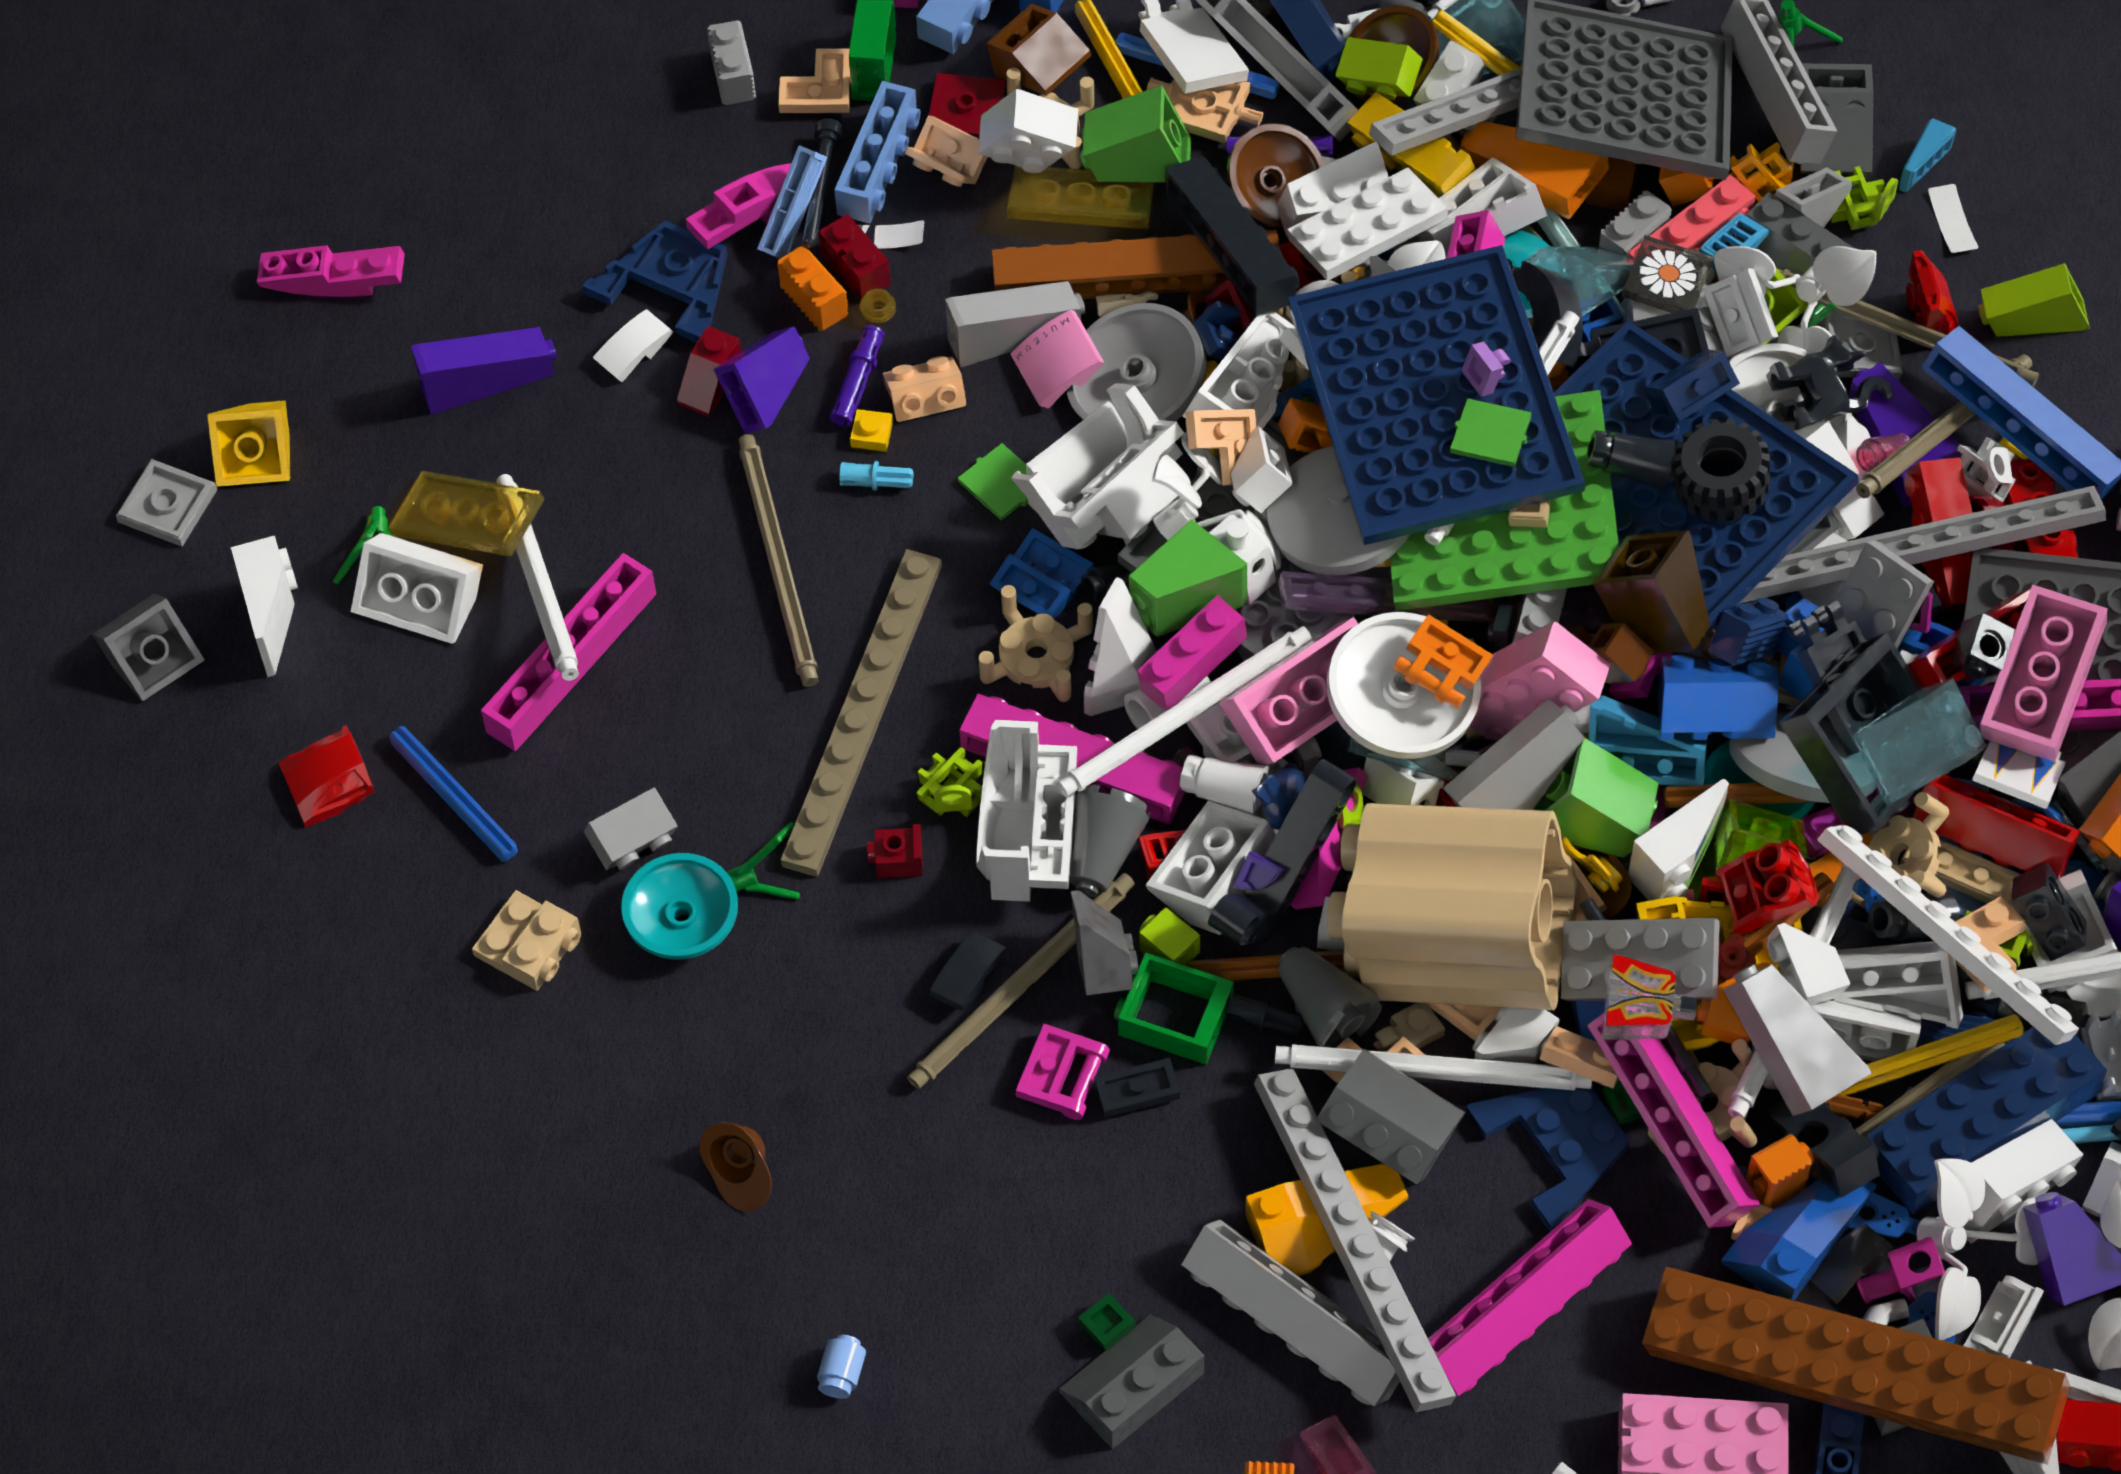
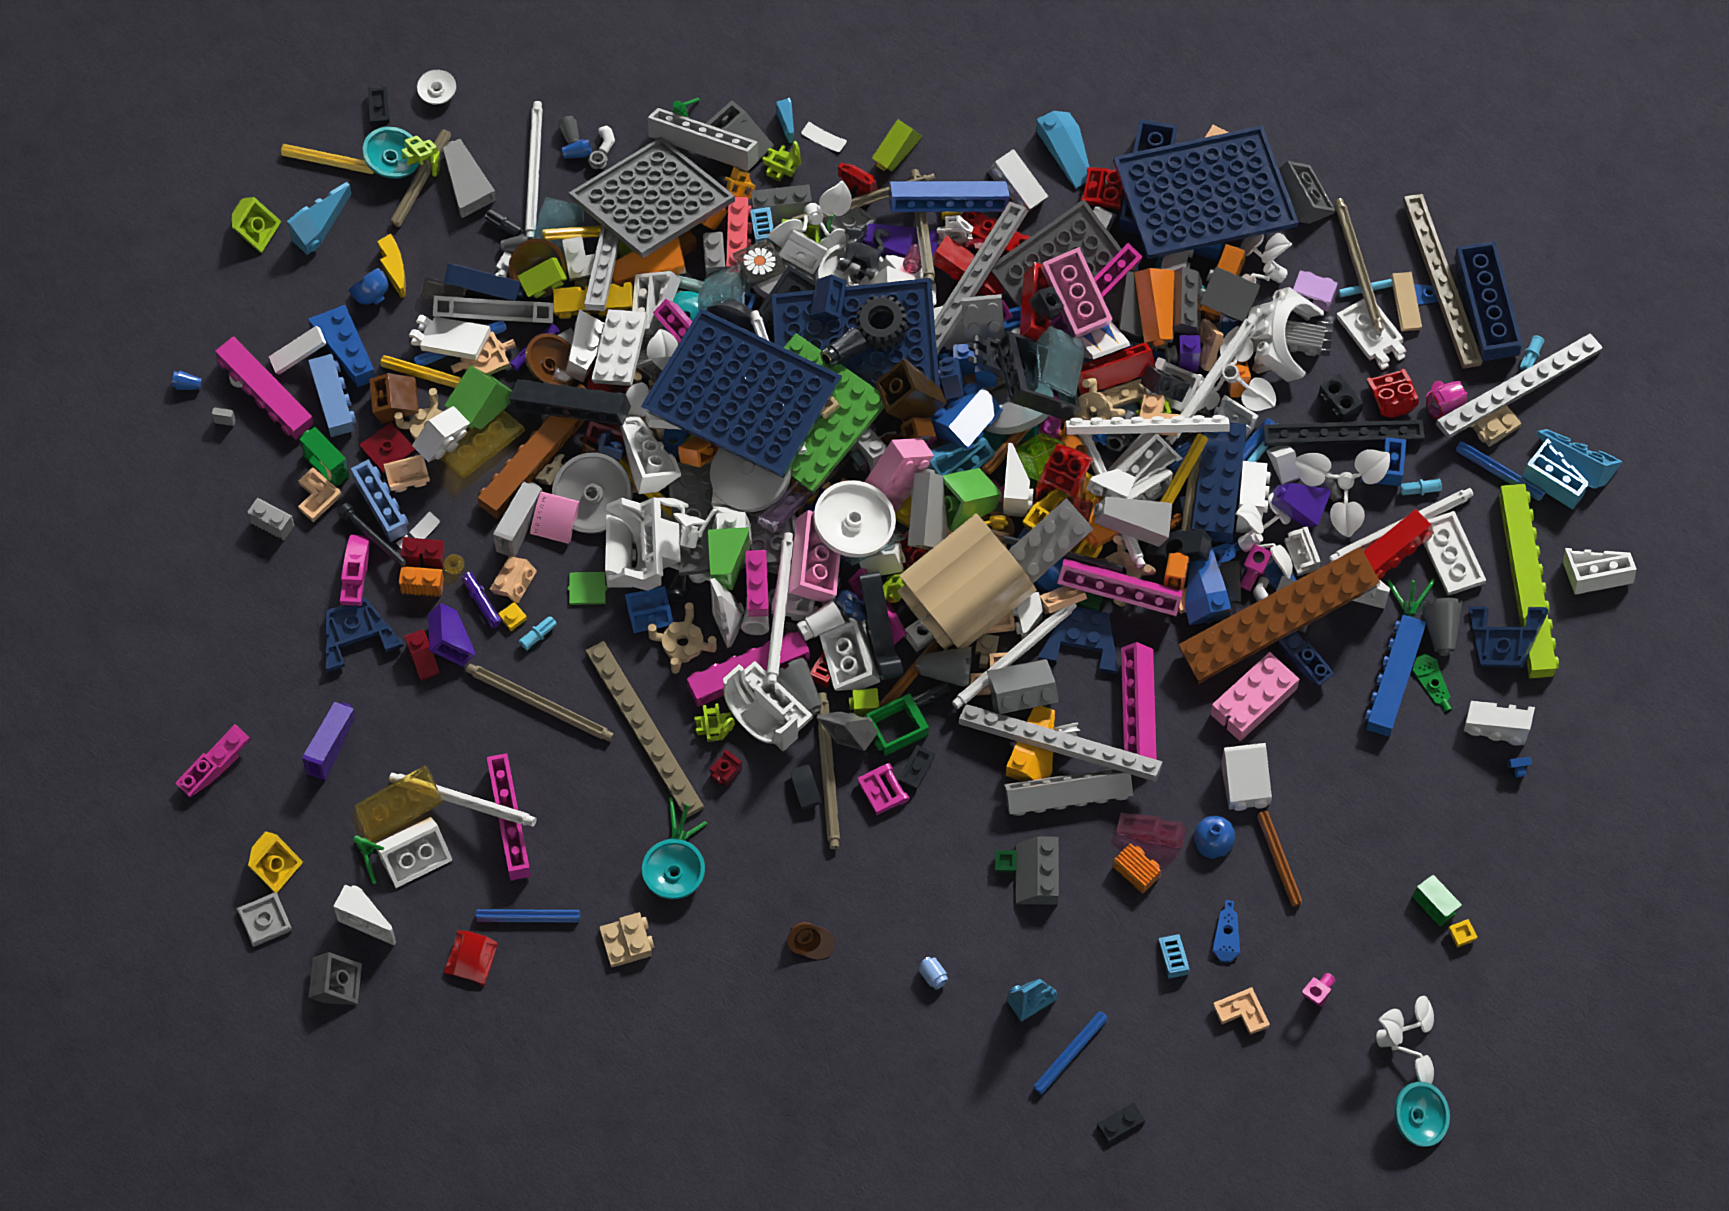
camera: 50 degrees left, 5 degrees up
light grey brick [583,787,678,871] -> none
white slope [593,309,673,382] -> none
light blue piece [757,146,827,259] -> none
light nougat plate [1185,409,1256,486] -> none
white slope [1231,426,1292,513] -> none
dark purple tile [1233,852,1286,891] -> none
orange plate [1393,614,1493,709] -> none
black tile [1445,737,1499,767] -> none
bright green piece [1450,398,1531,467] -> none
medium lavender tile [1461,341,1511,397] -> none
torso [1602,954,1697,1040] -> none
light grey slope [1775,168,1852,228] -> none

